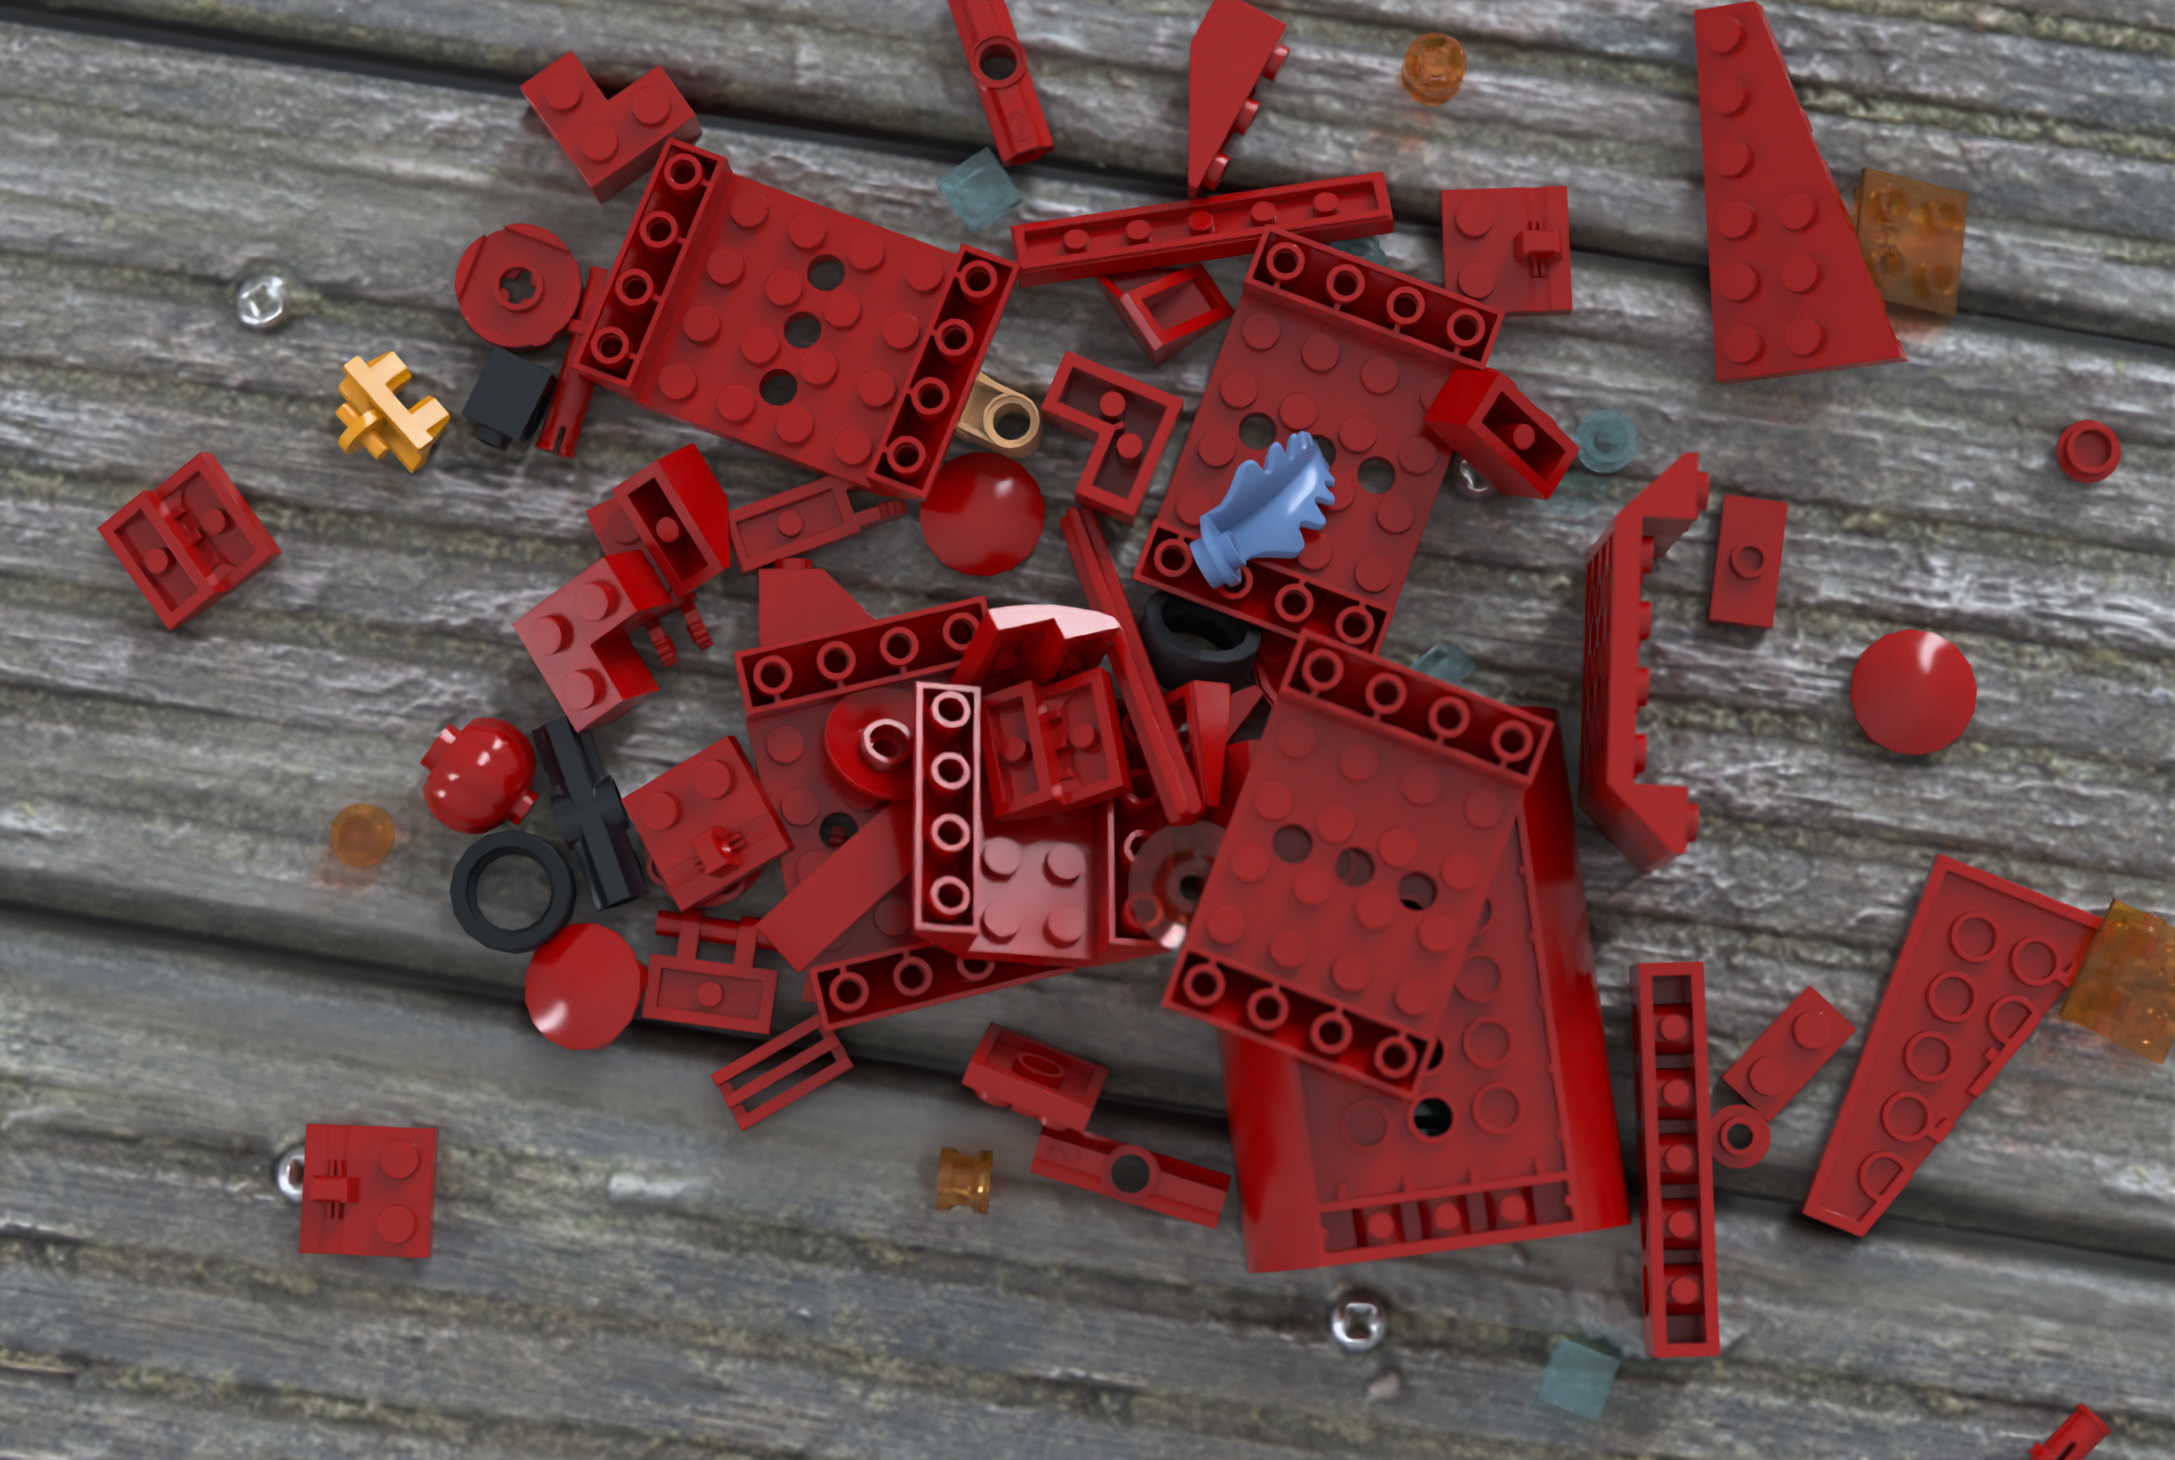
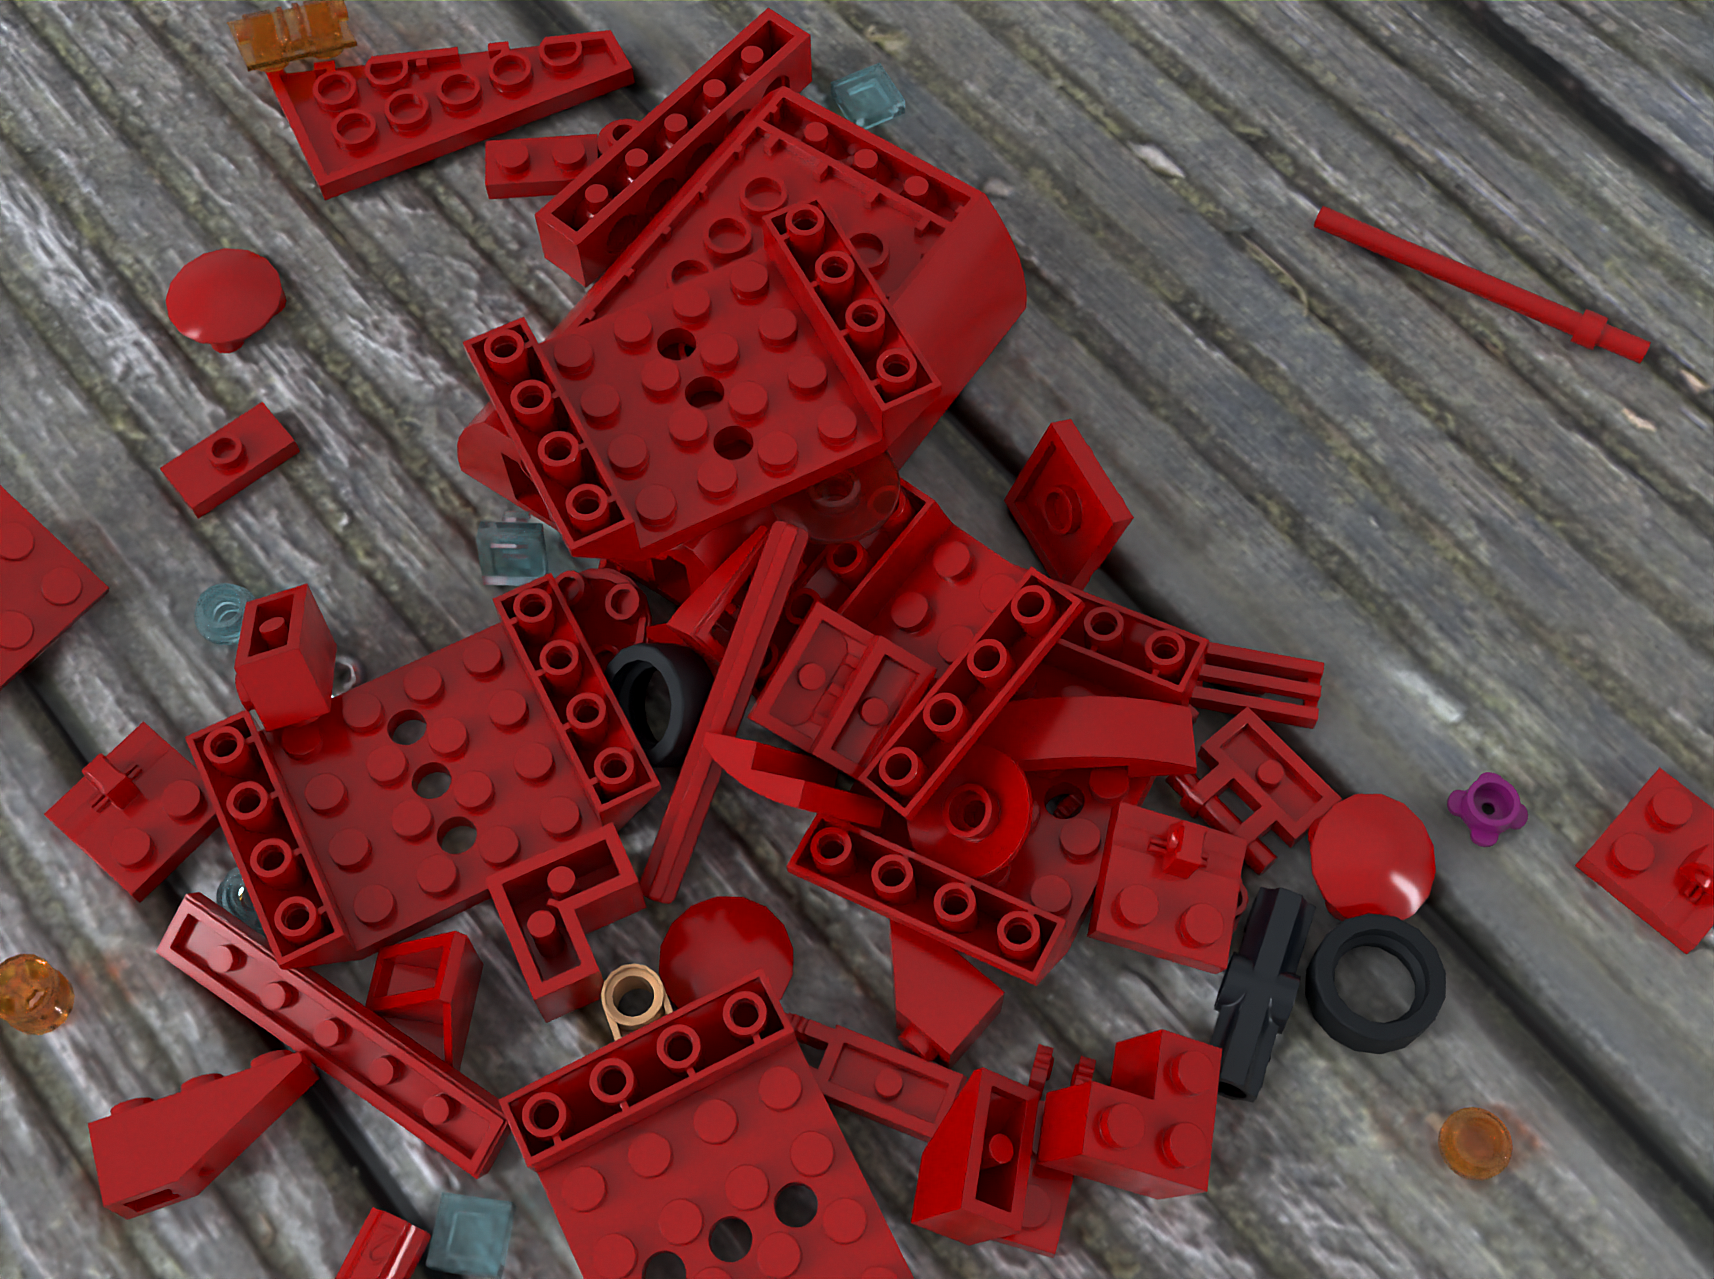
camera: 140 degrees left, 20 degrees down
red plant [420,717,540,835] -> none
clear orange wheel [936,1146,994,1214] -> none
red piece [1030,1125,1231,1230] -> none
medium blue plant [1190,431,1335,589] -> none
red slope [1577,452,1709,873] -> none
none -> magenta plate [1447,772,1528,847]

